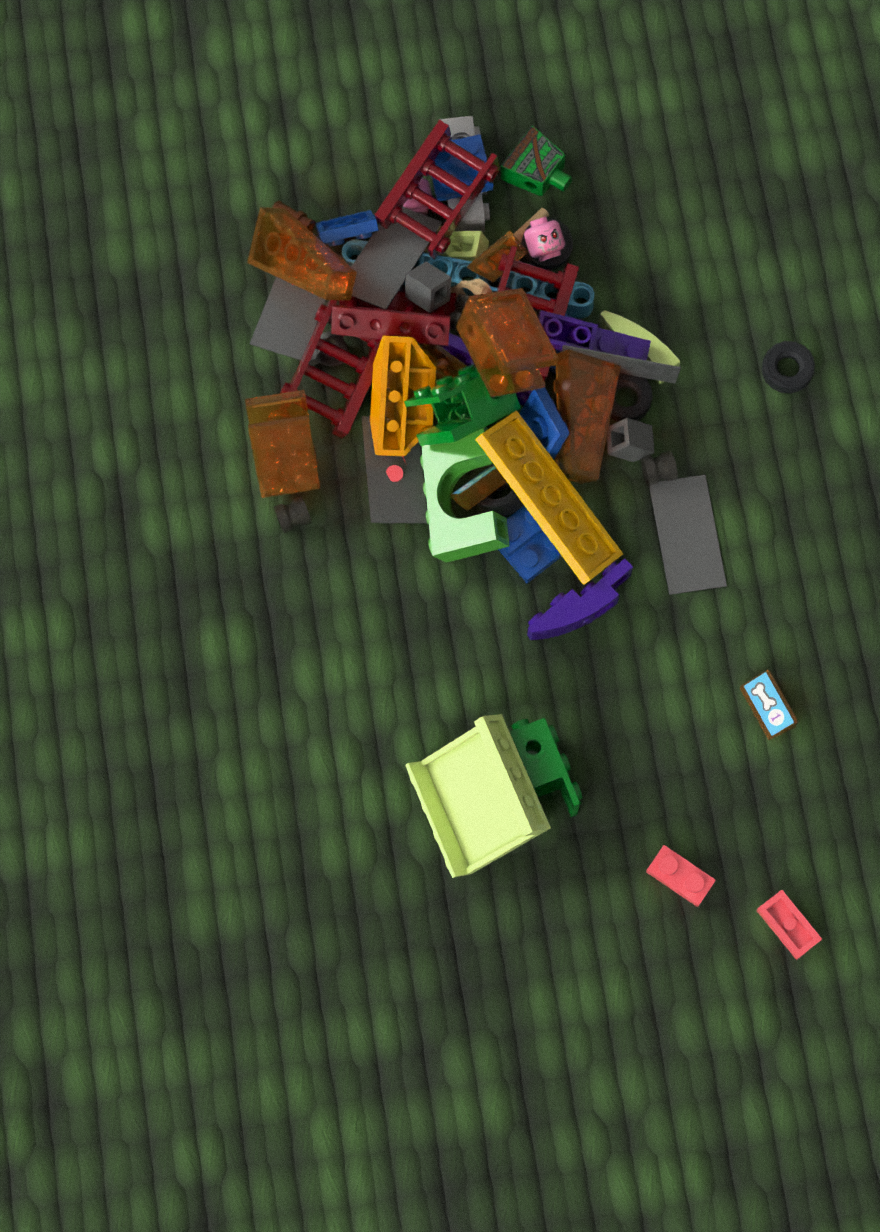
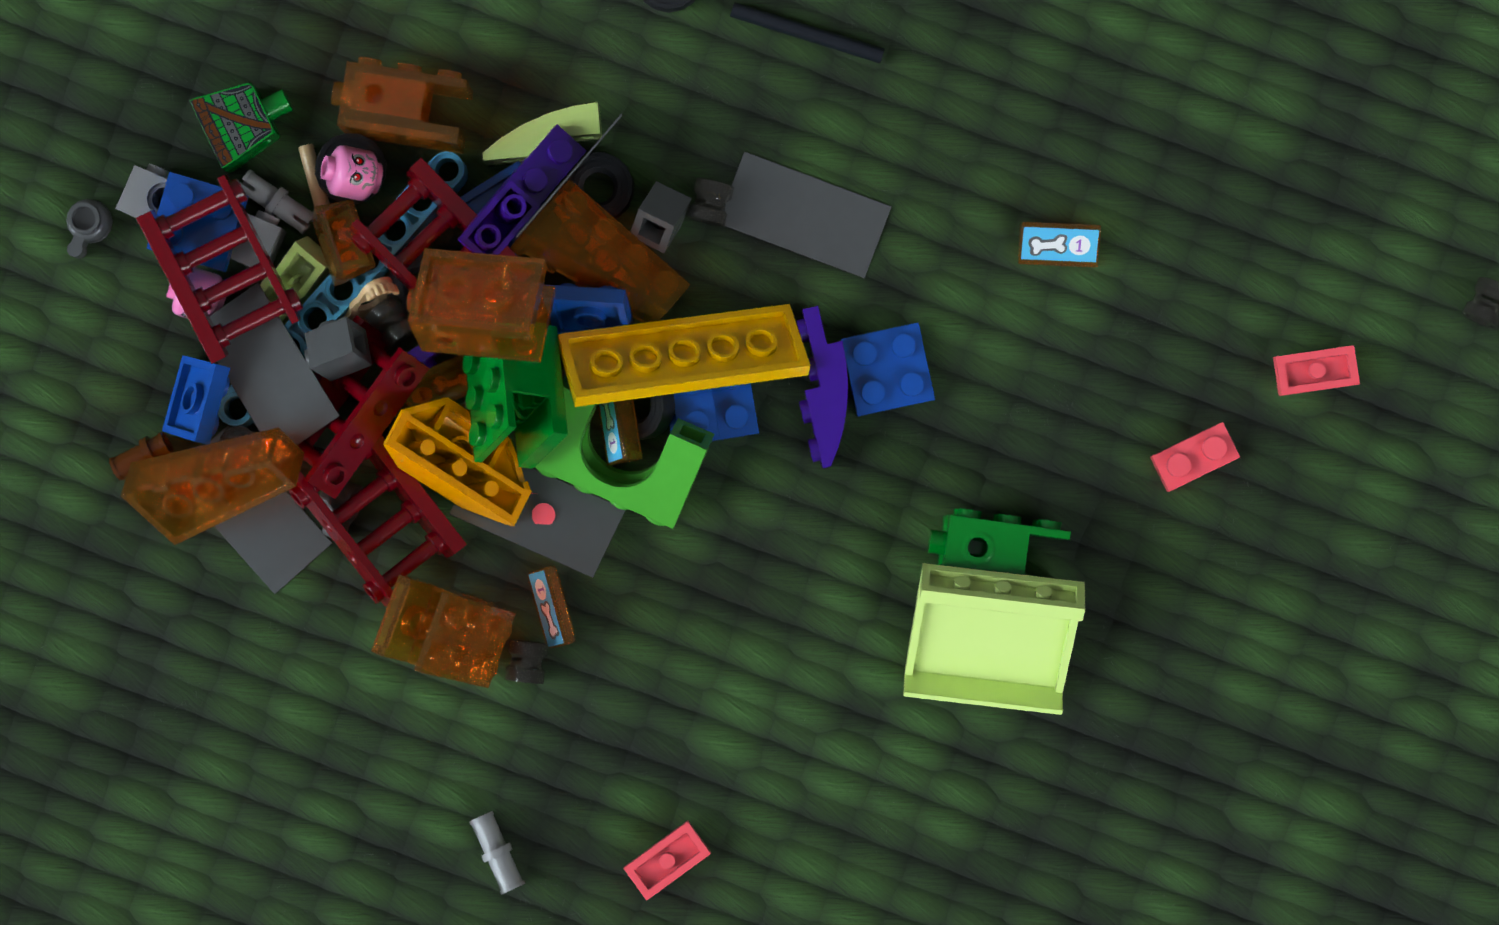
camera: 65 degrees left, 15 degrees up
none -> dark grey piece [66,199,113,259]
none -> light grey pin [240,169,317,235]
none -> clear orange torso [331,57,473,154]
none -> light grey pin [469,811,525,895]
none -> slope [528,566,577,648]
none -> coral plate [623,820,711,901]
none -> black bar [730,2,885,63]
none -> blue plate [841,322,935,417]

